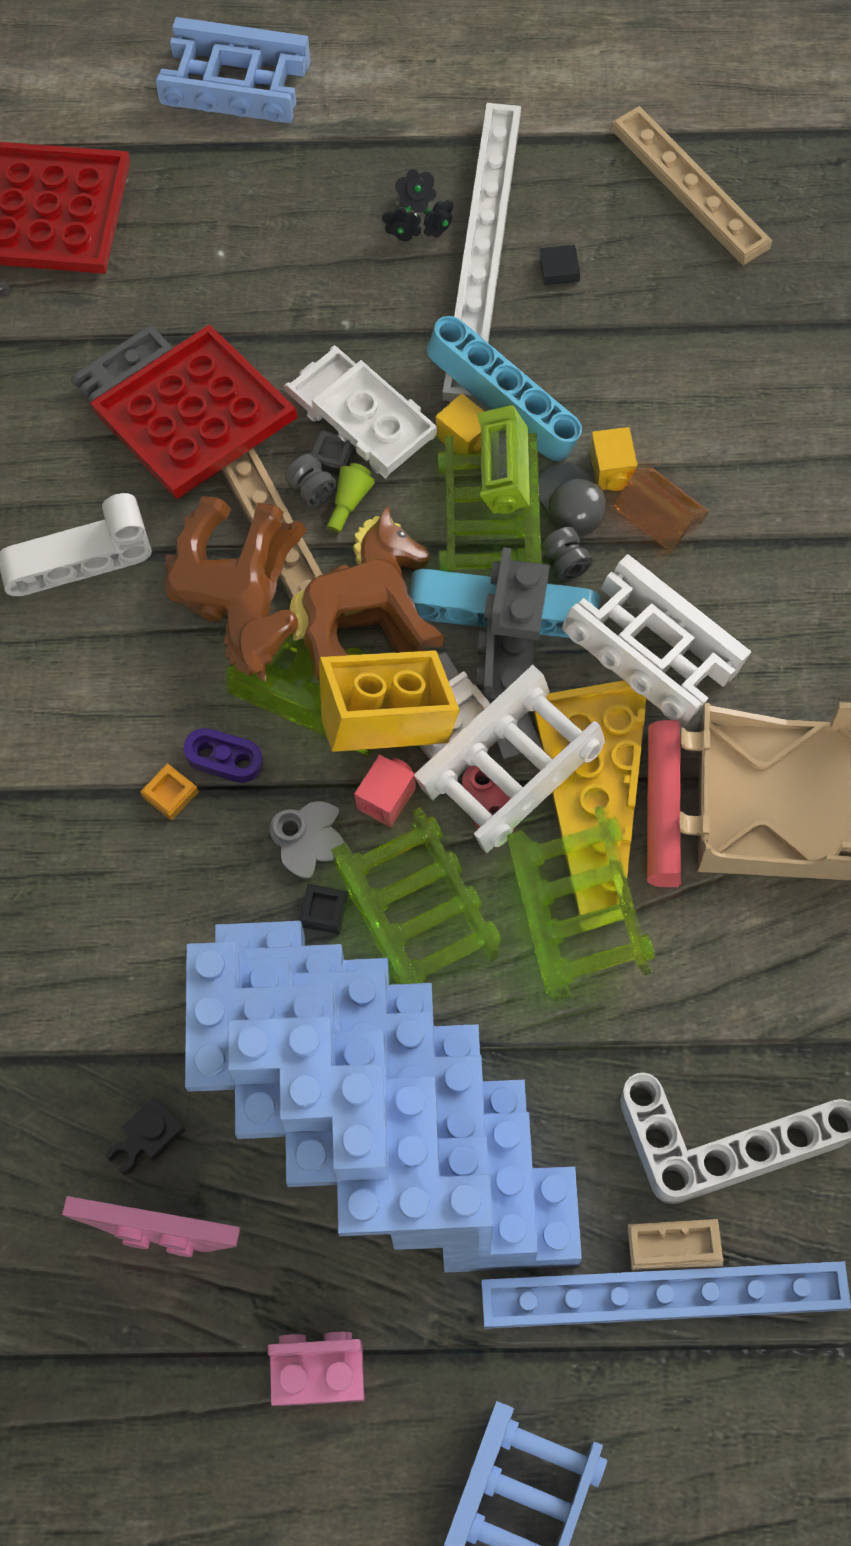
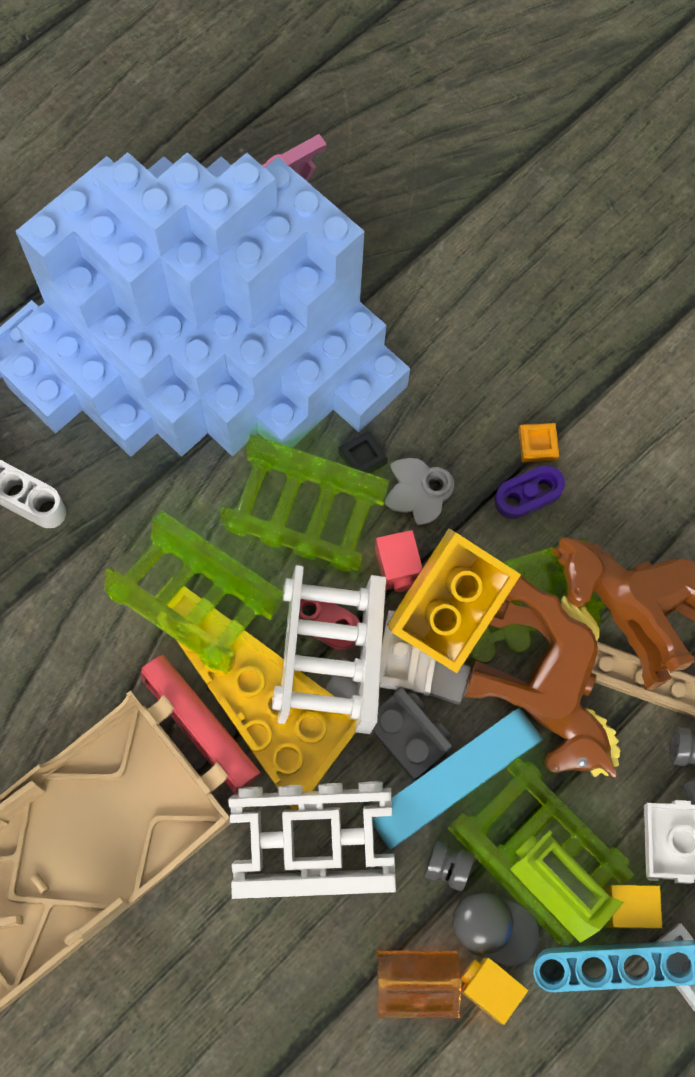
camera: 130 degrees right, 5 degrees up
lime cone [327,463,375,533] -> none
dark grey bracket [485,547,550,640] -> none

